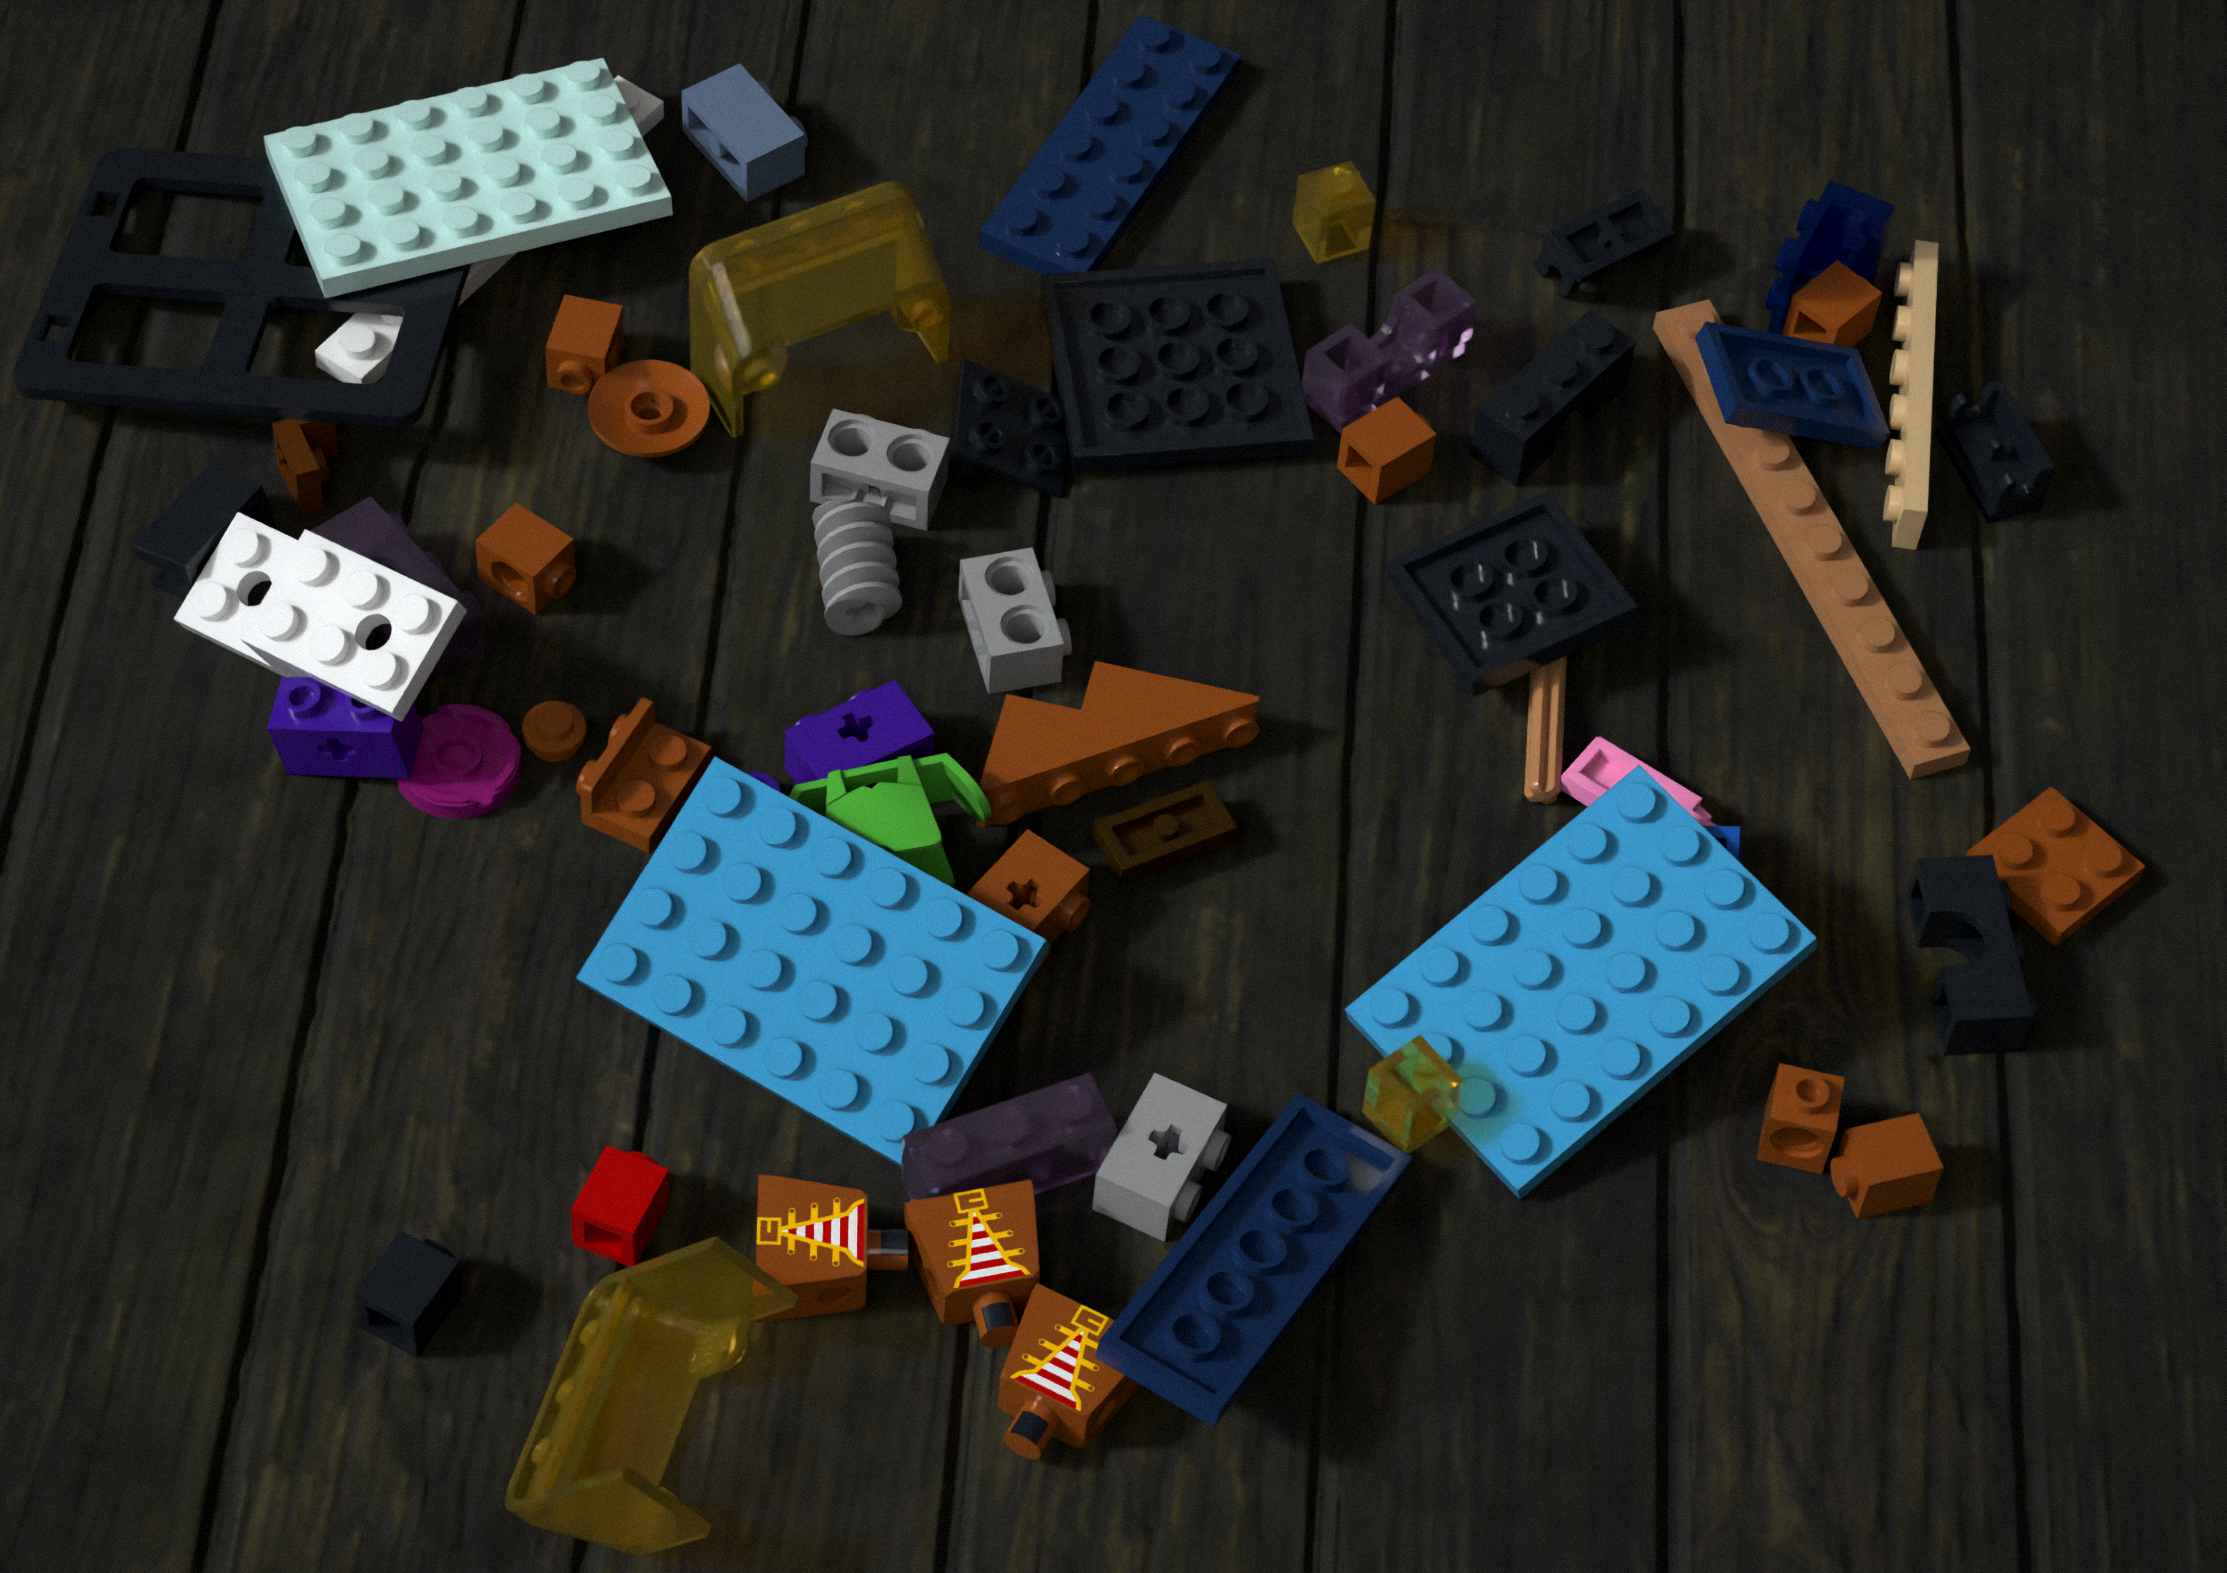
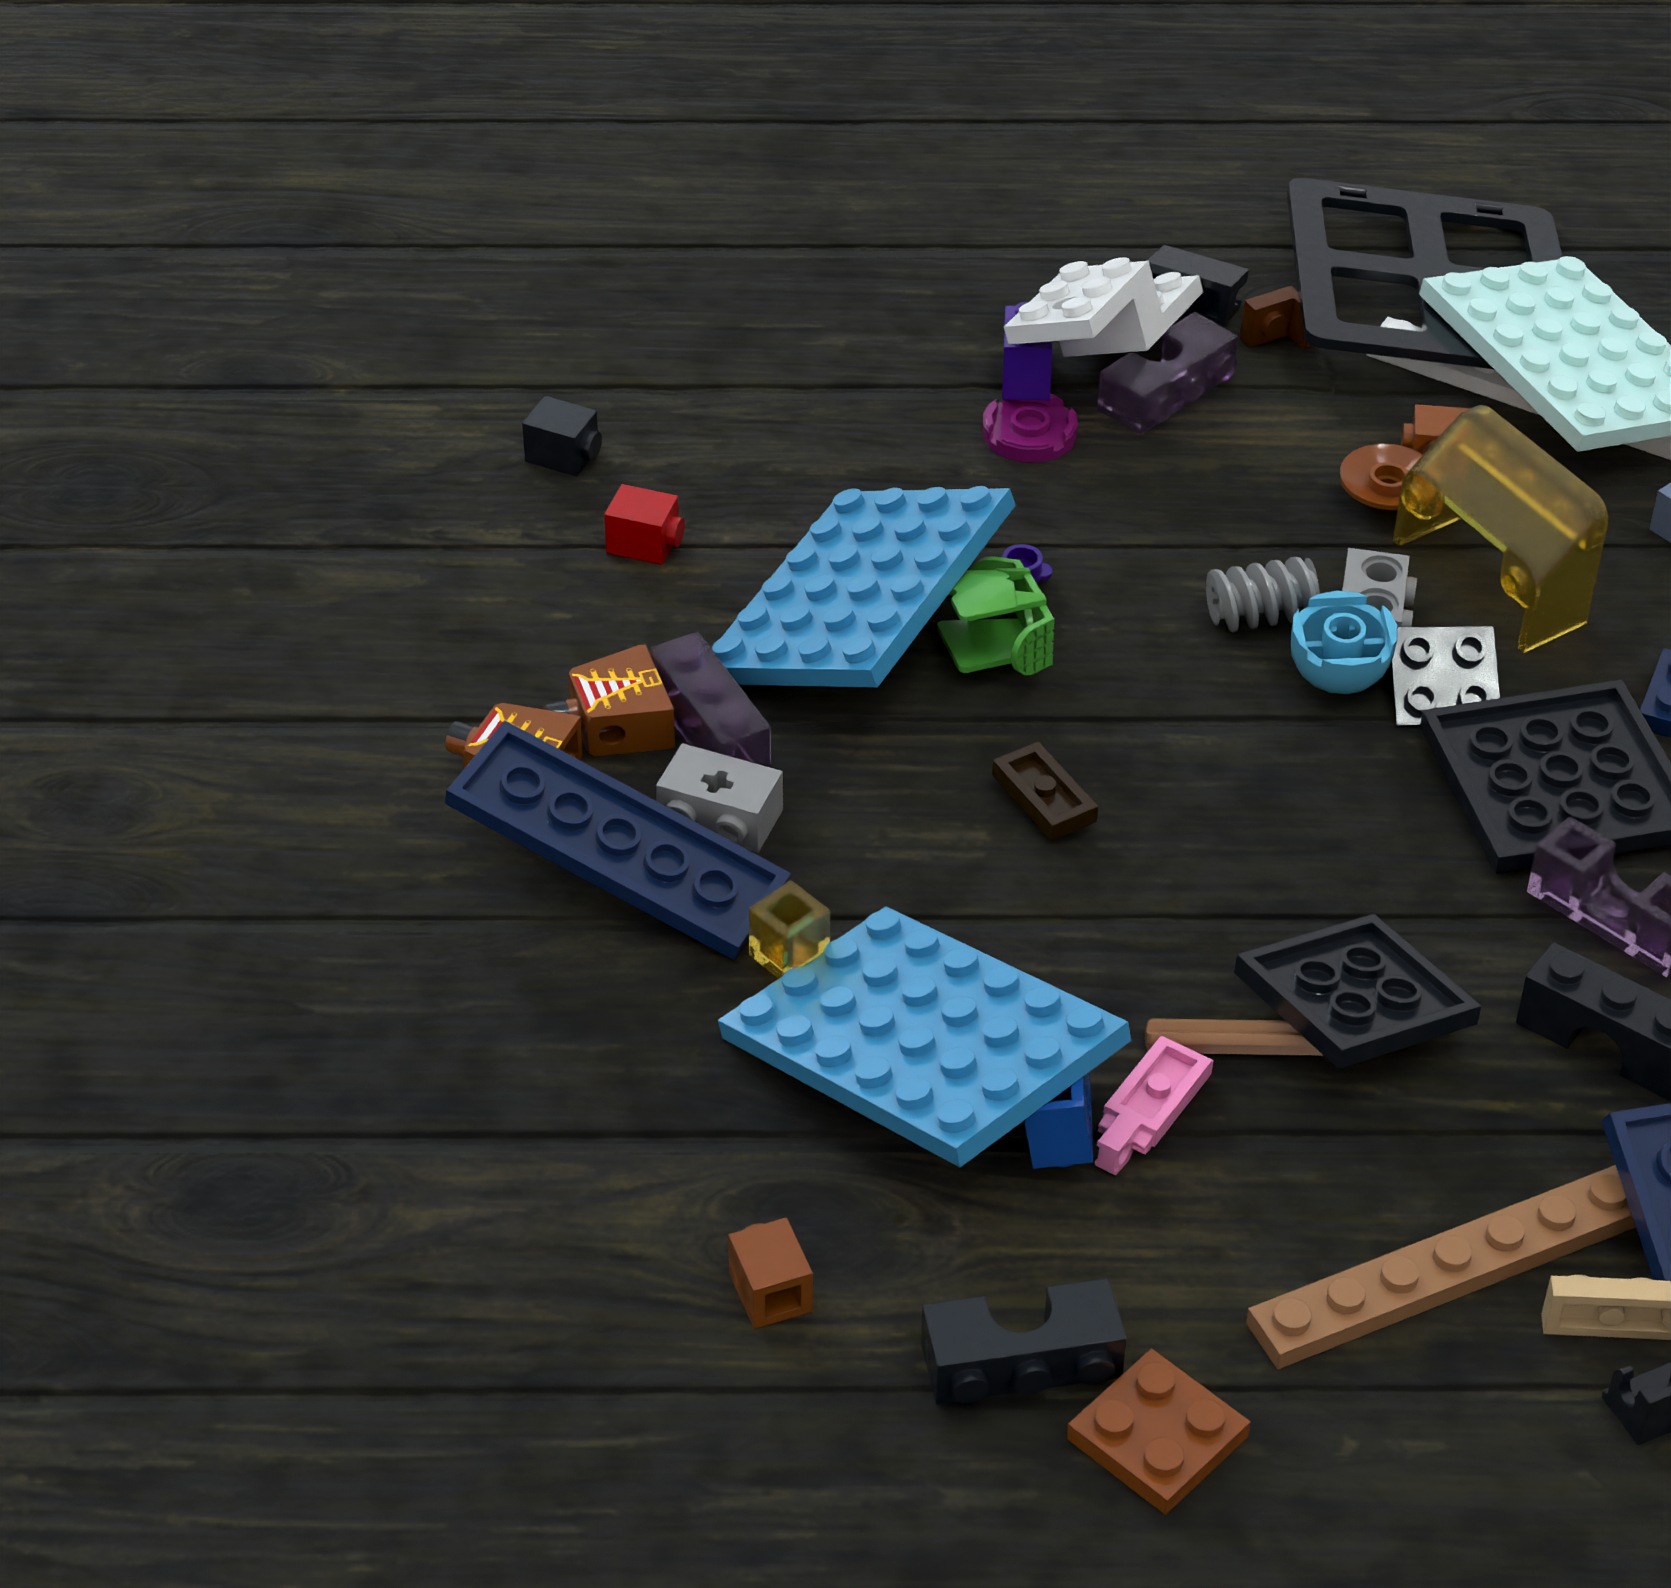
camera: 90 degrees right, 10 degrees down
dark orange brick [475,502,576,615] -> none
clear yellow windscreen [505,1236,798,1556] -> none
dark orange plate [522,701,587,762] -> none
dark orange bracket [576,697,712,853] -> none
torso [755,1174,908,1322] -> none
dark purple brick [785,680,935,789] -> none
light grey brick [958,547,1072,695] -> none
dark orange brick [966,829,1091,973] -> none
dark orange slope [976,661,1260,828] -> none
dark orange brick [1337,396,1437,505] -> none
dark orange brick [1756,1063,1845,1174] -> none
none -> medium azure cylinder [1291,590,1397,694]

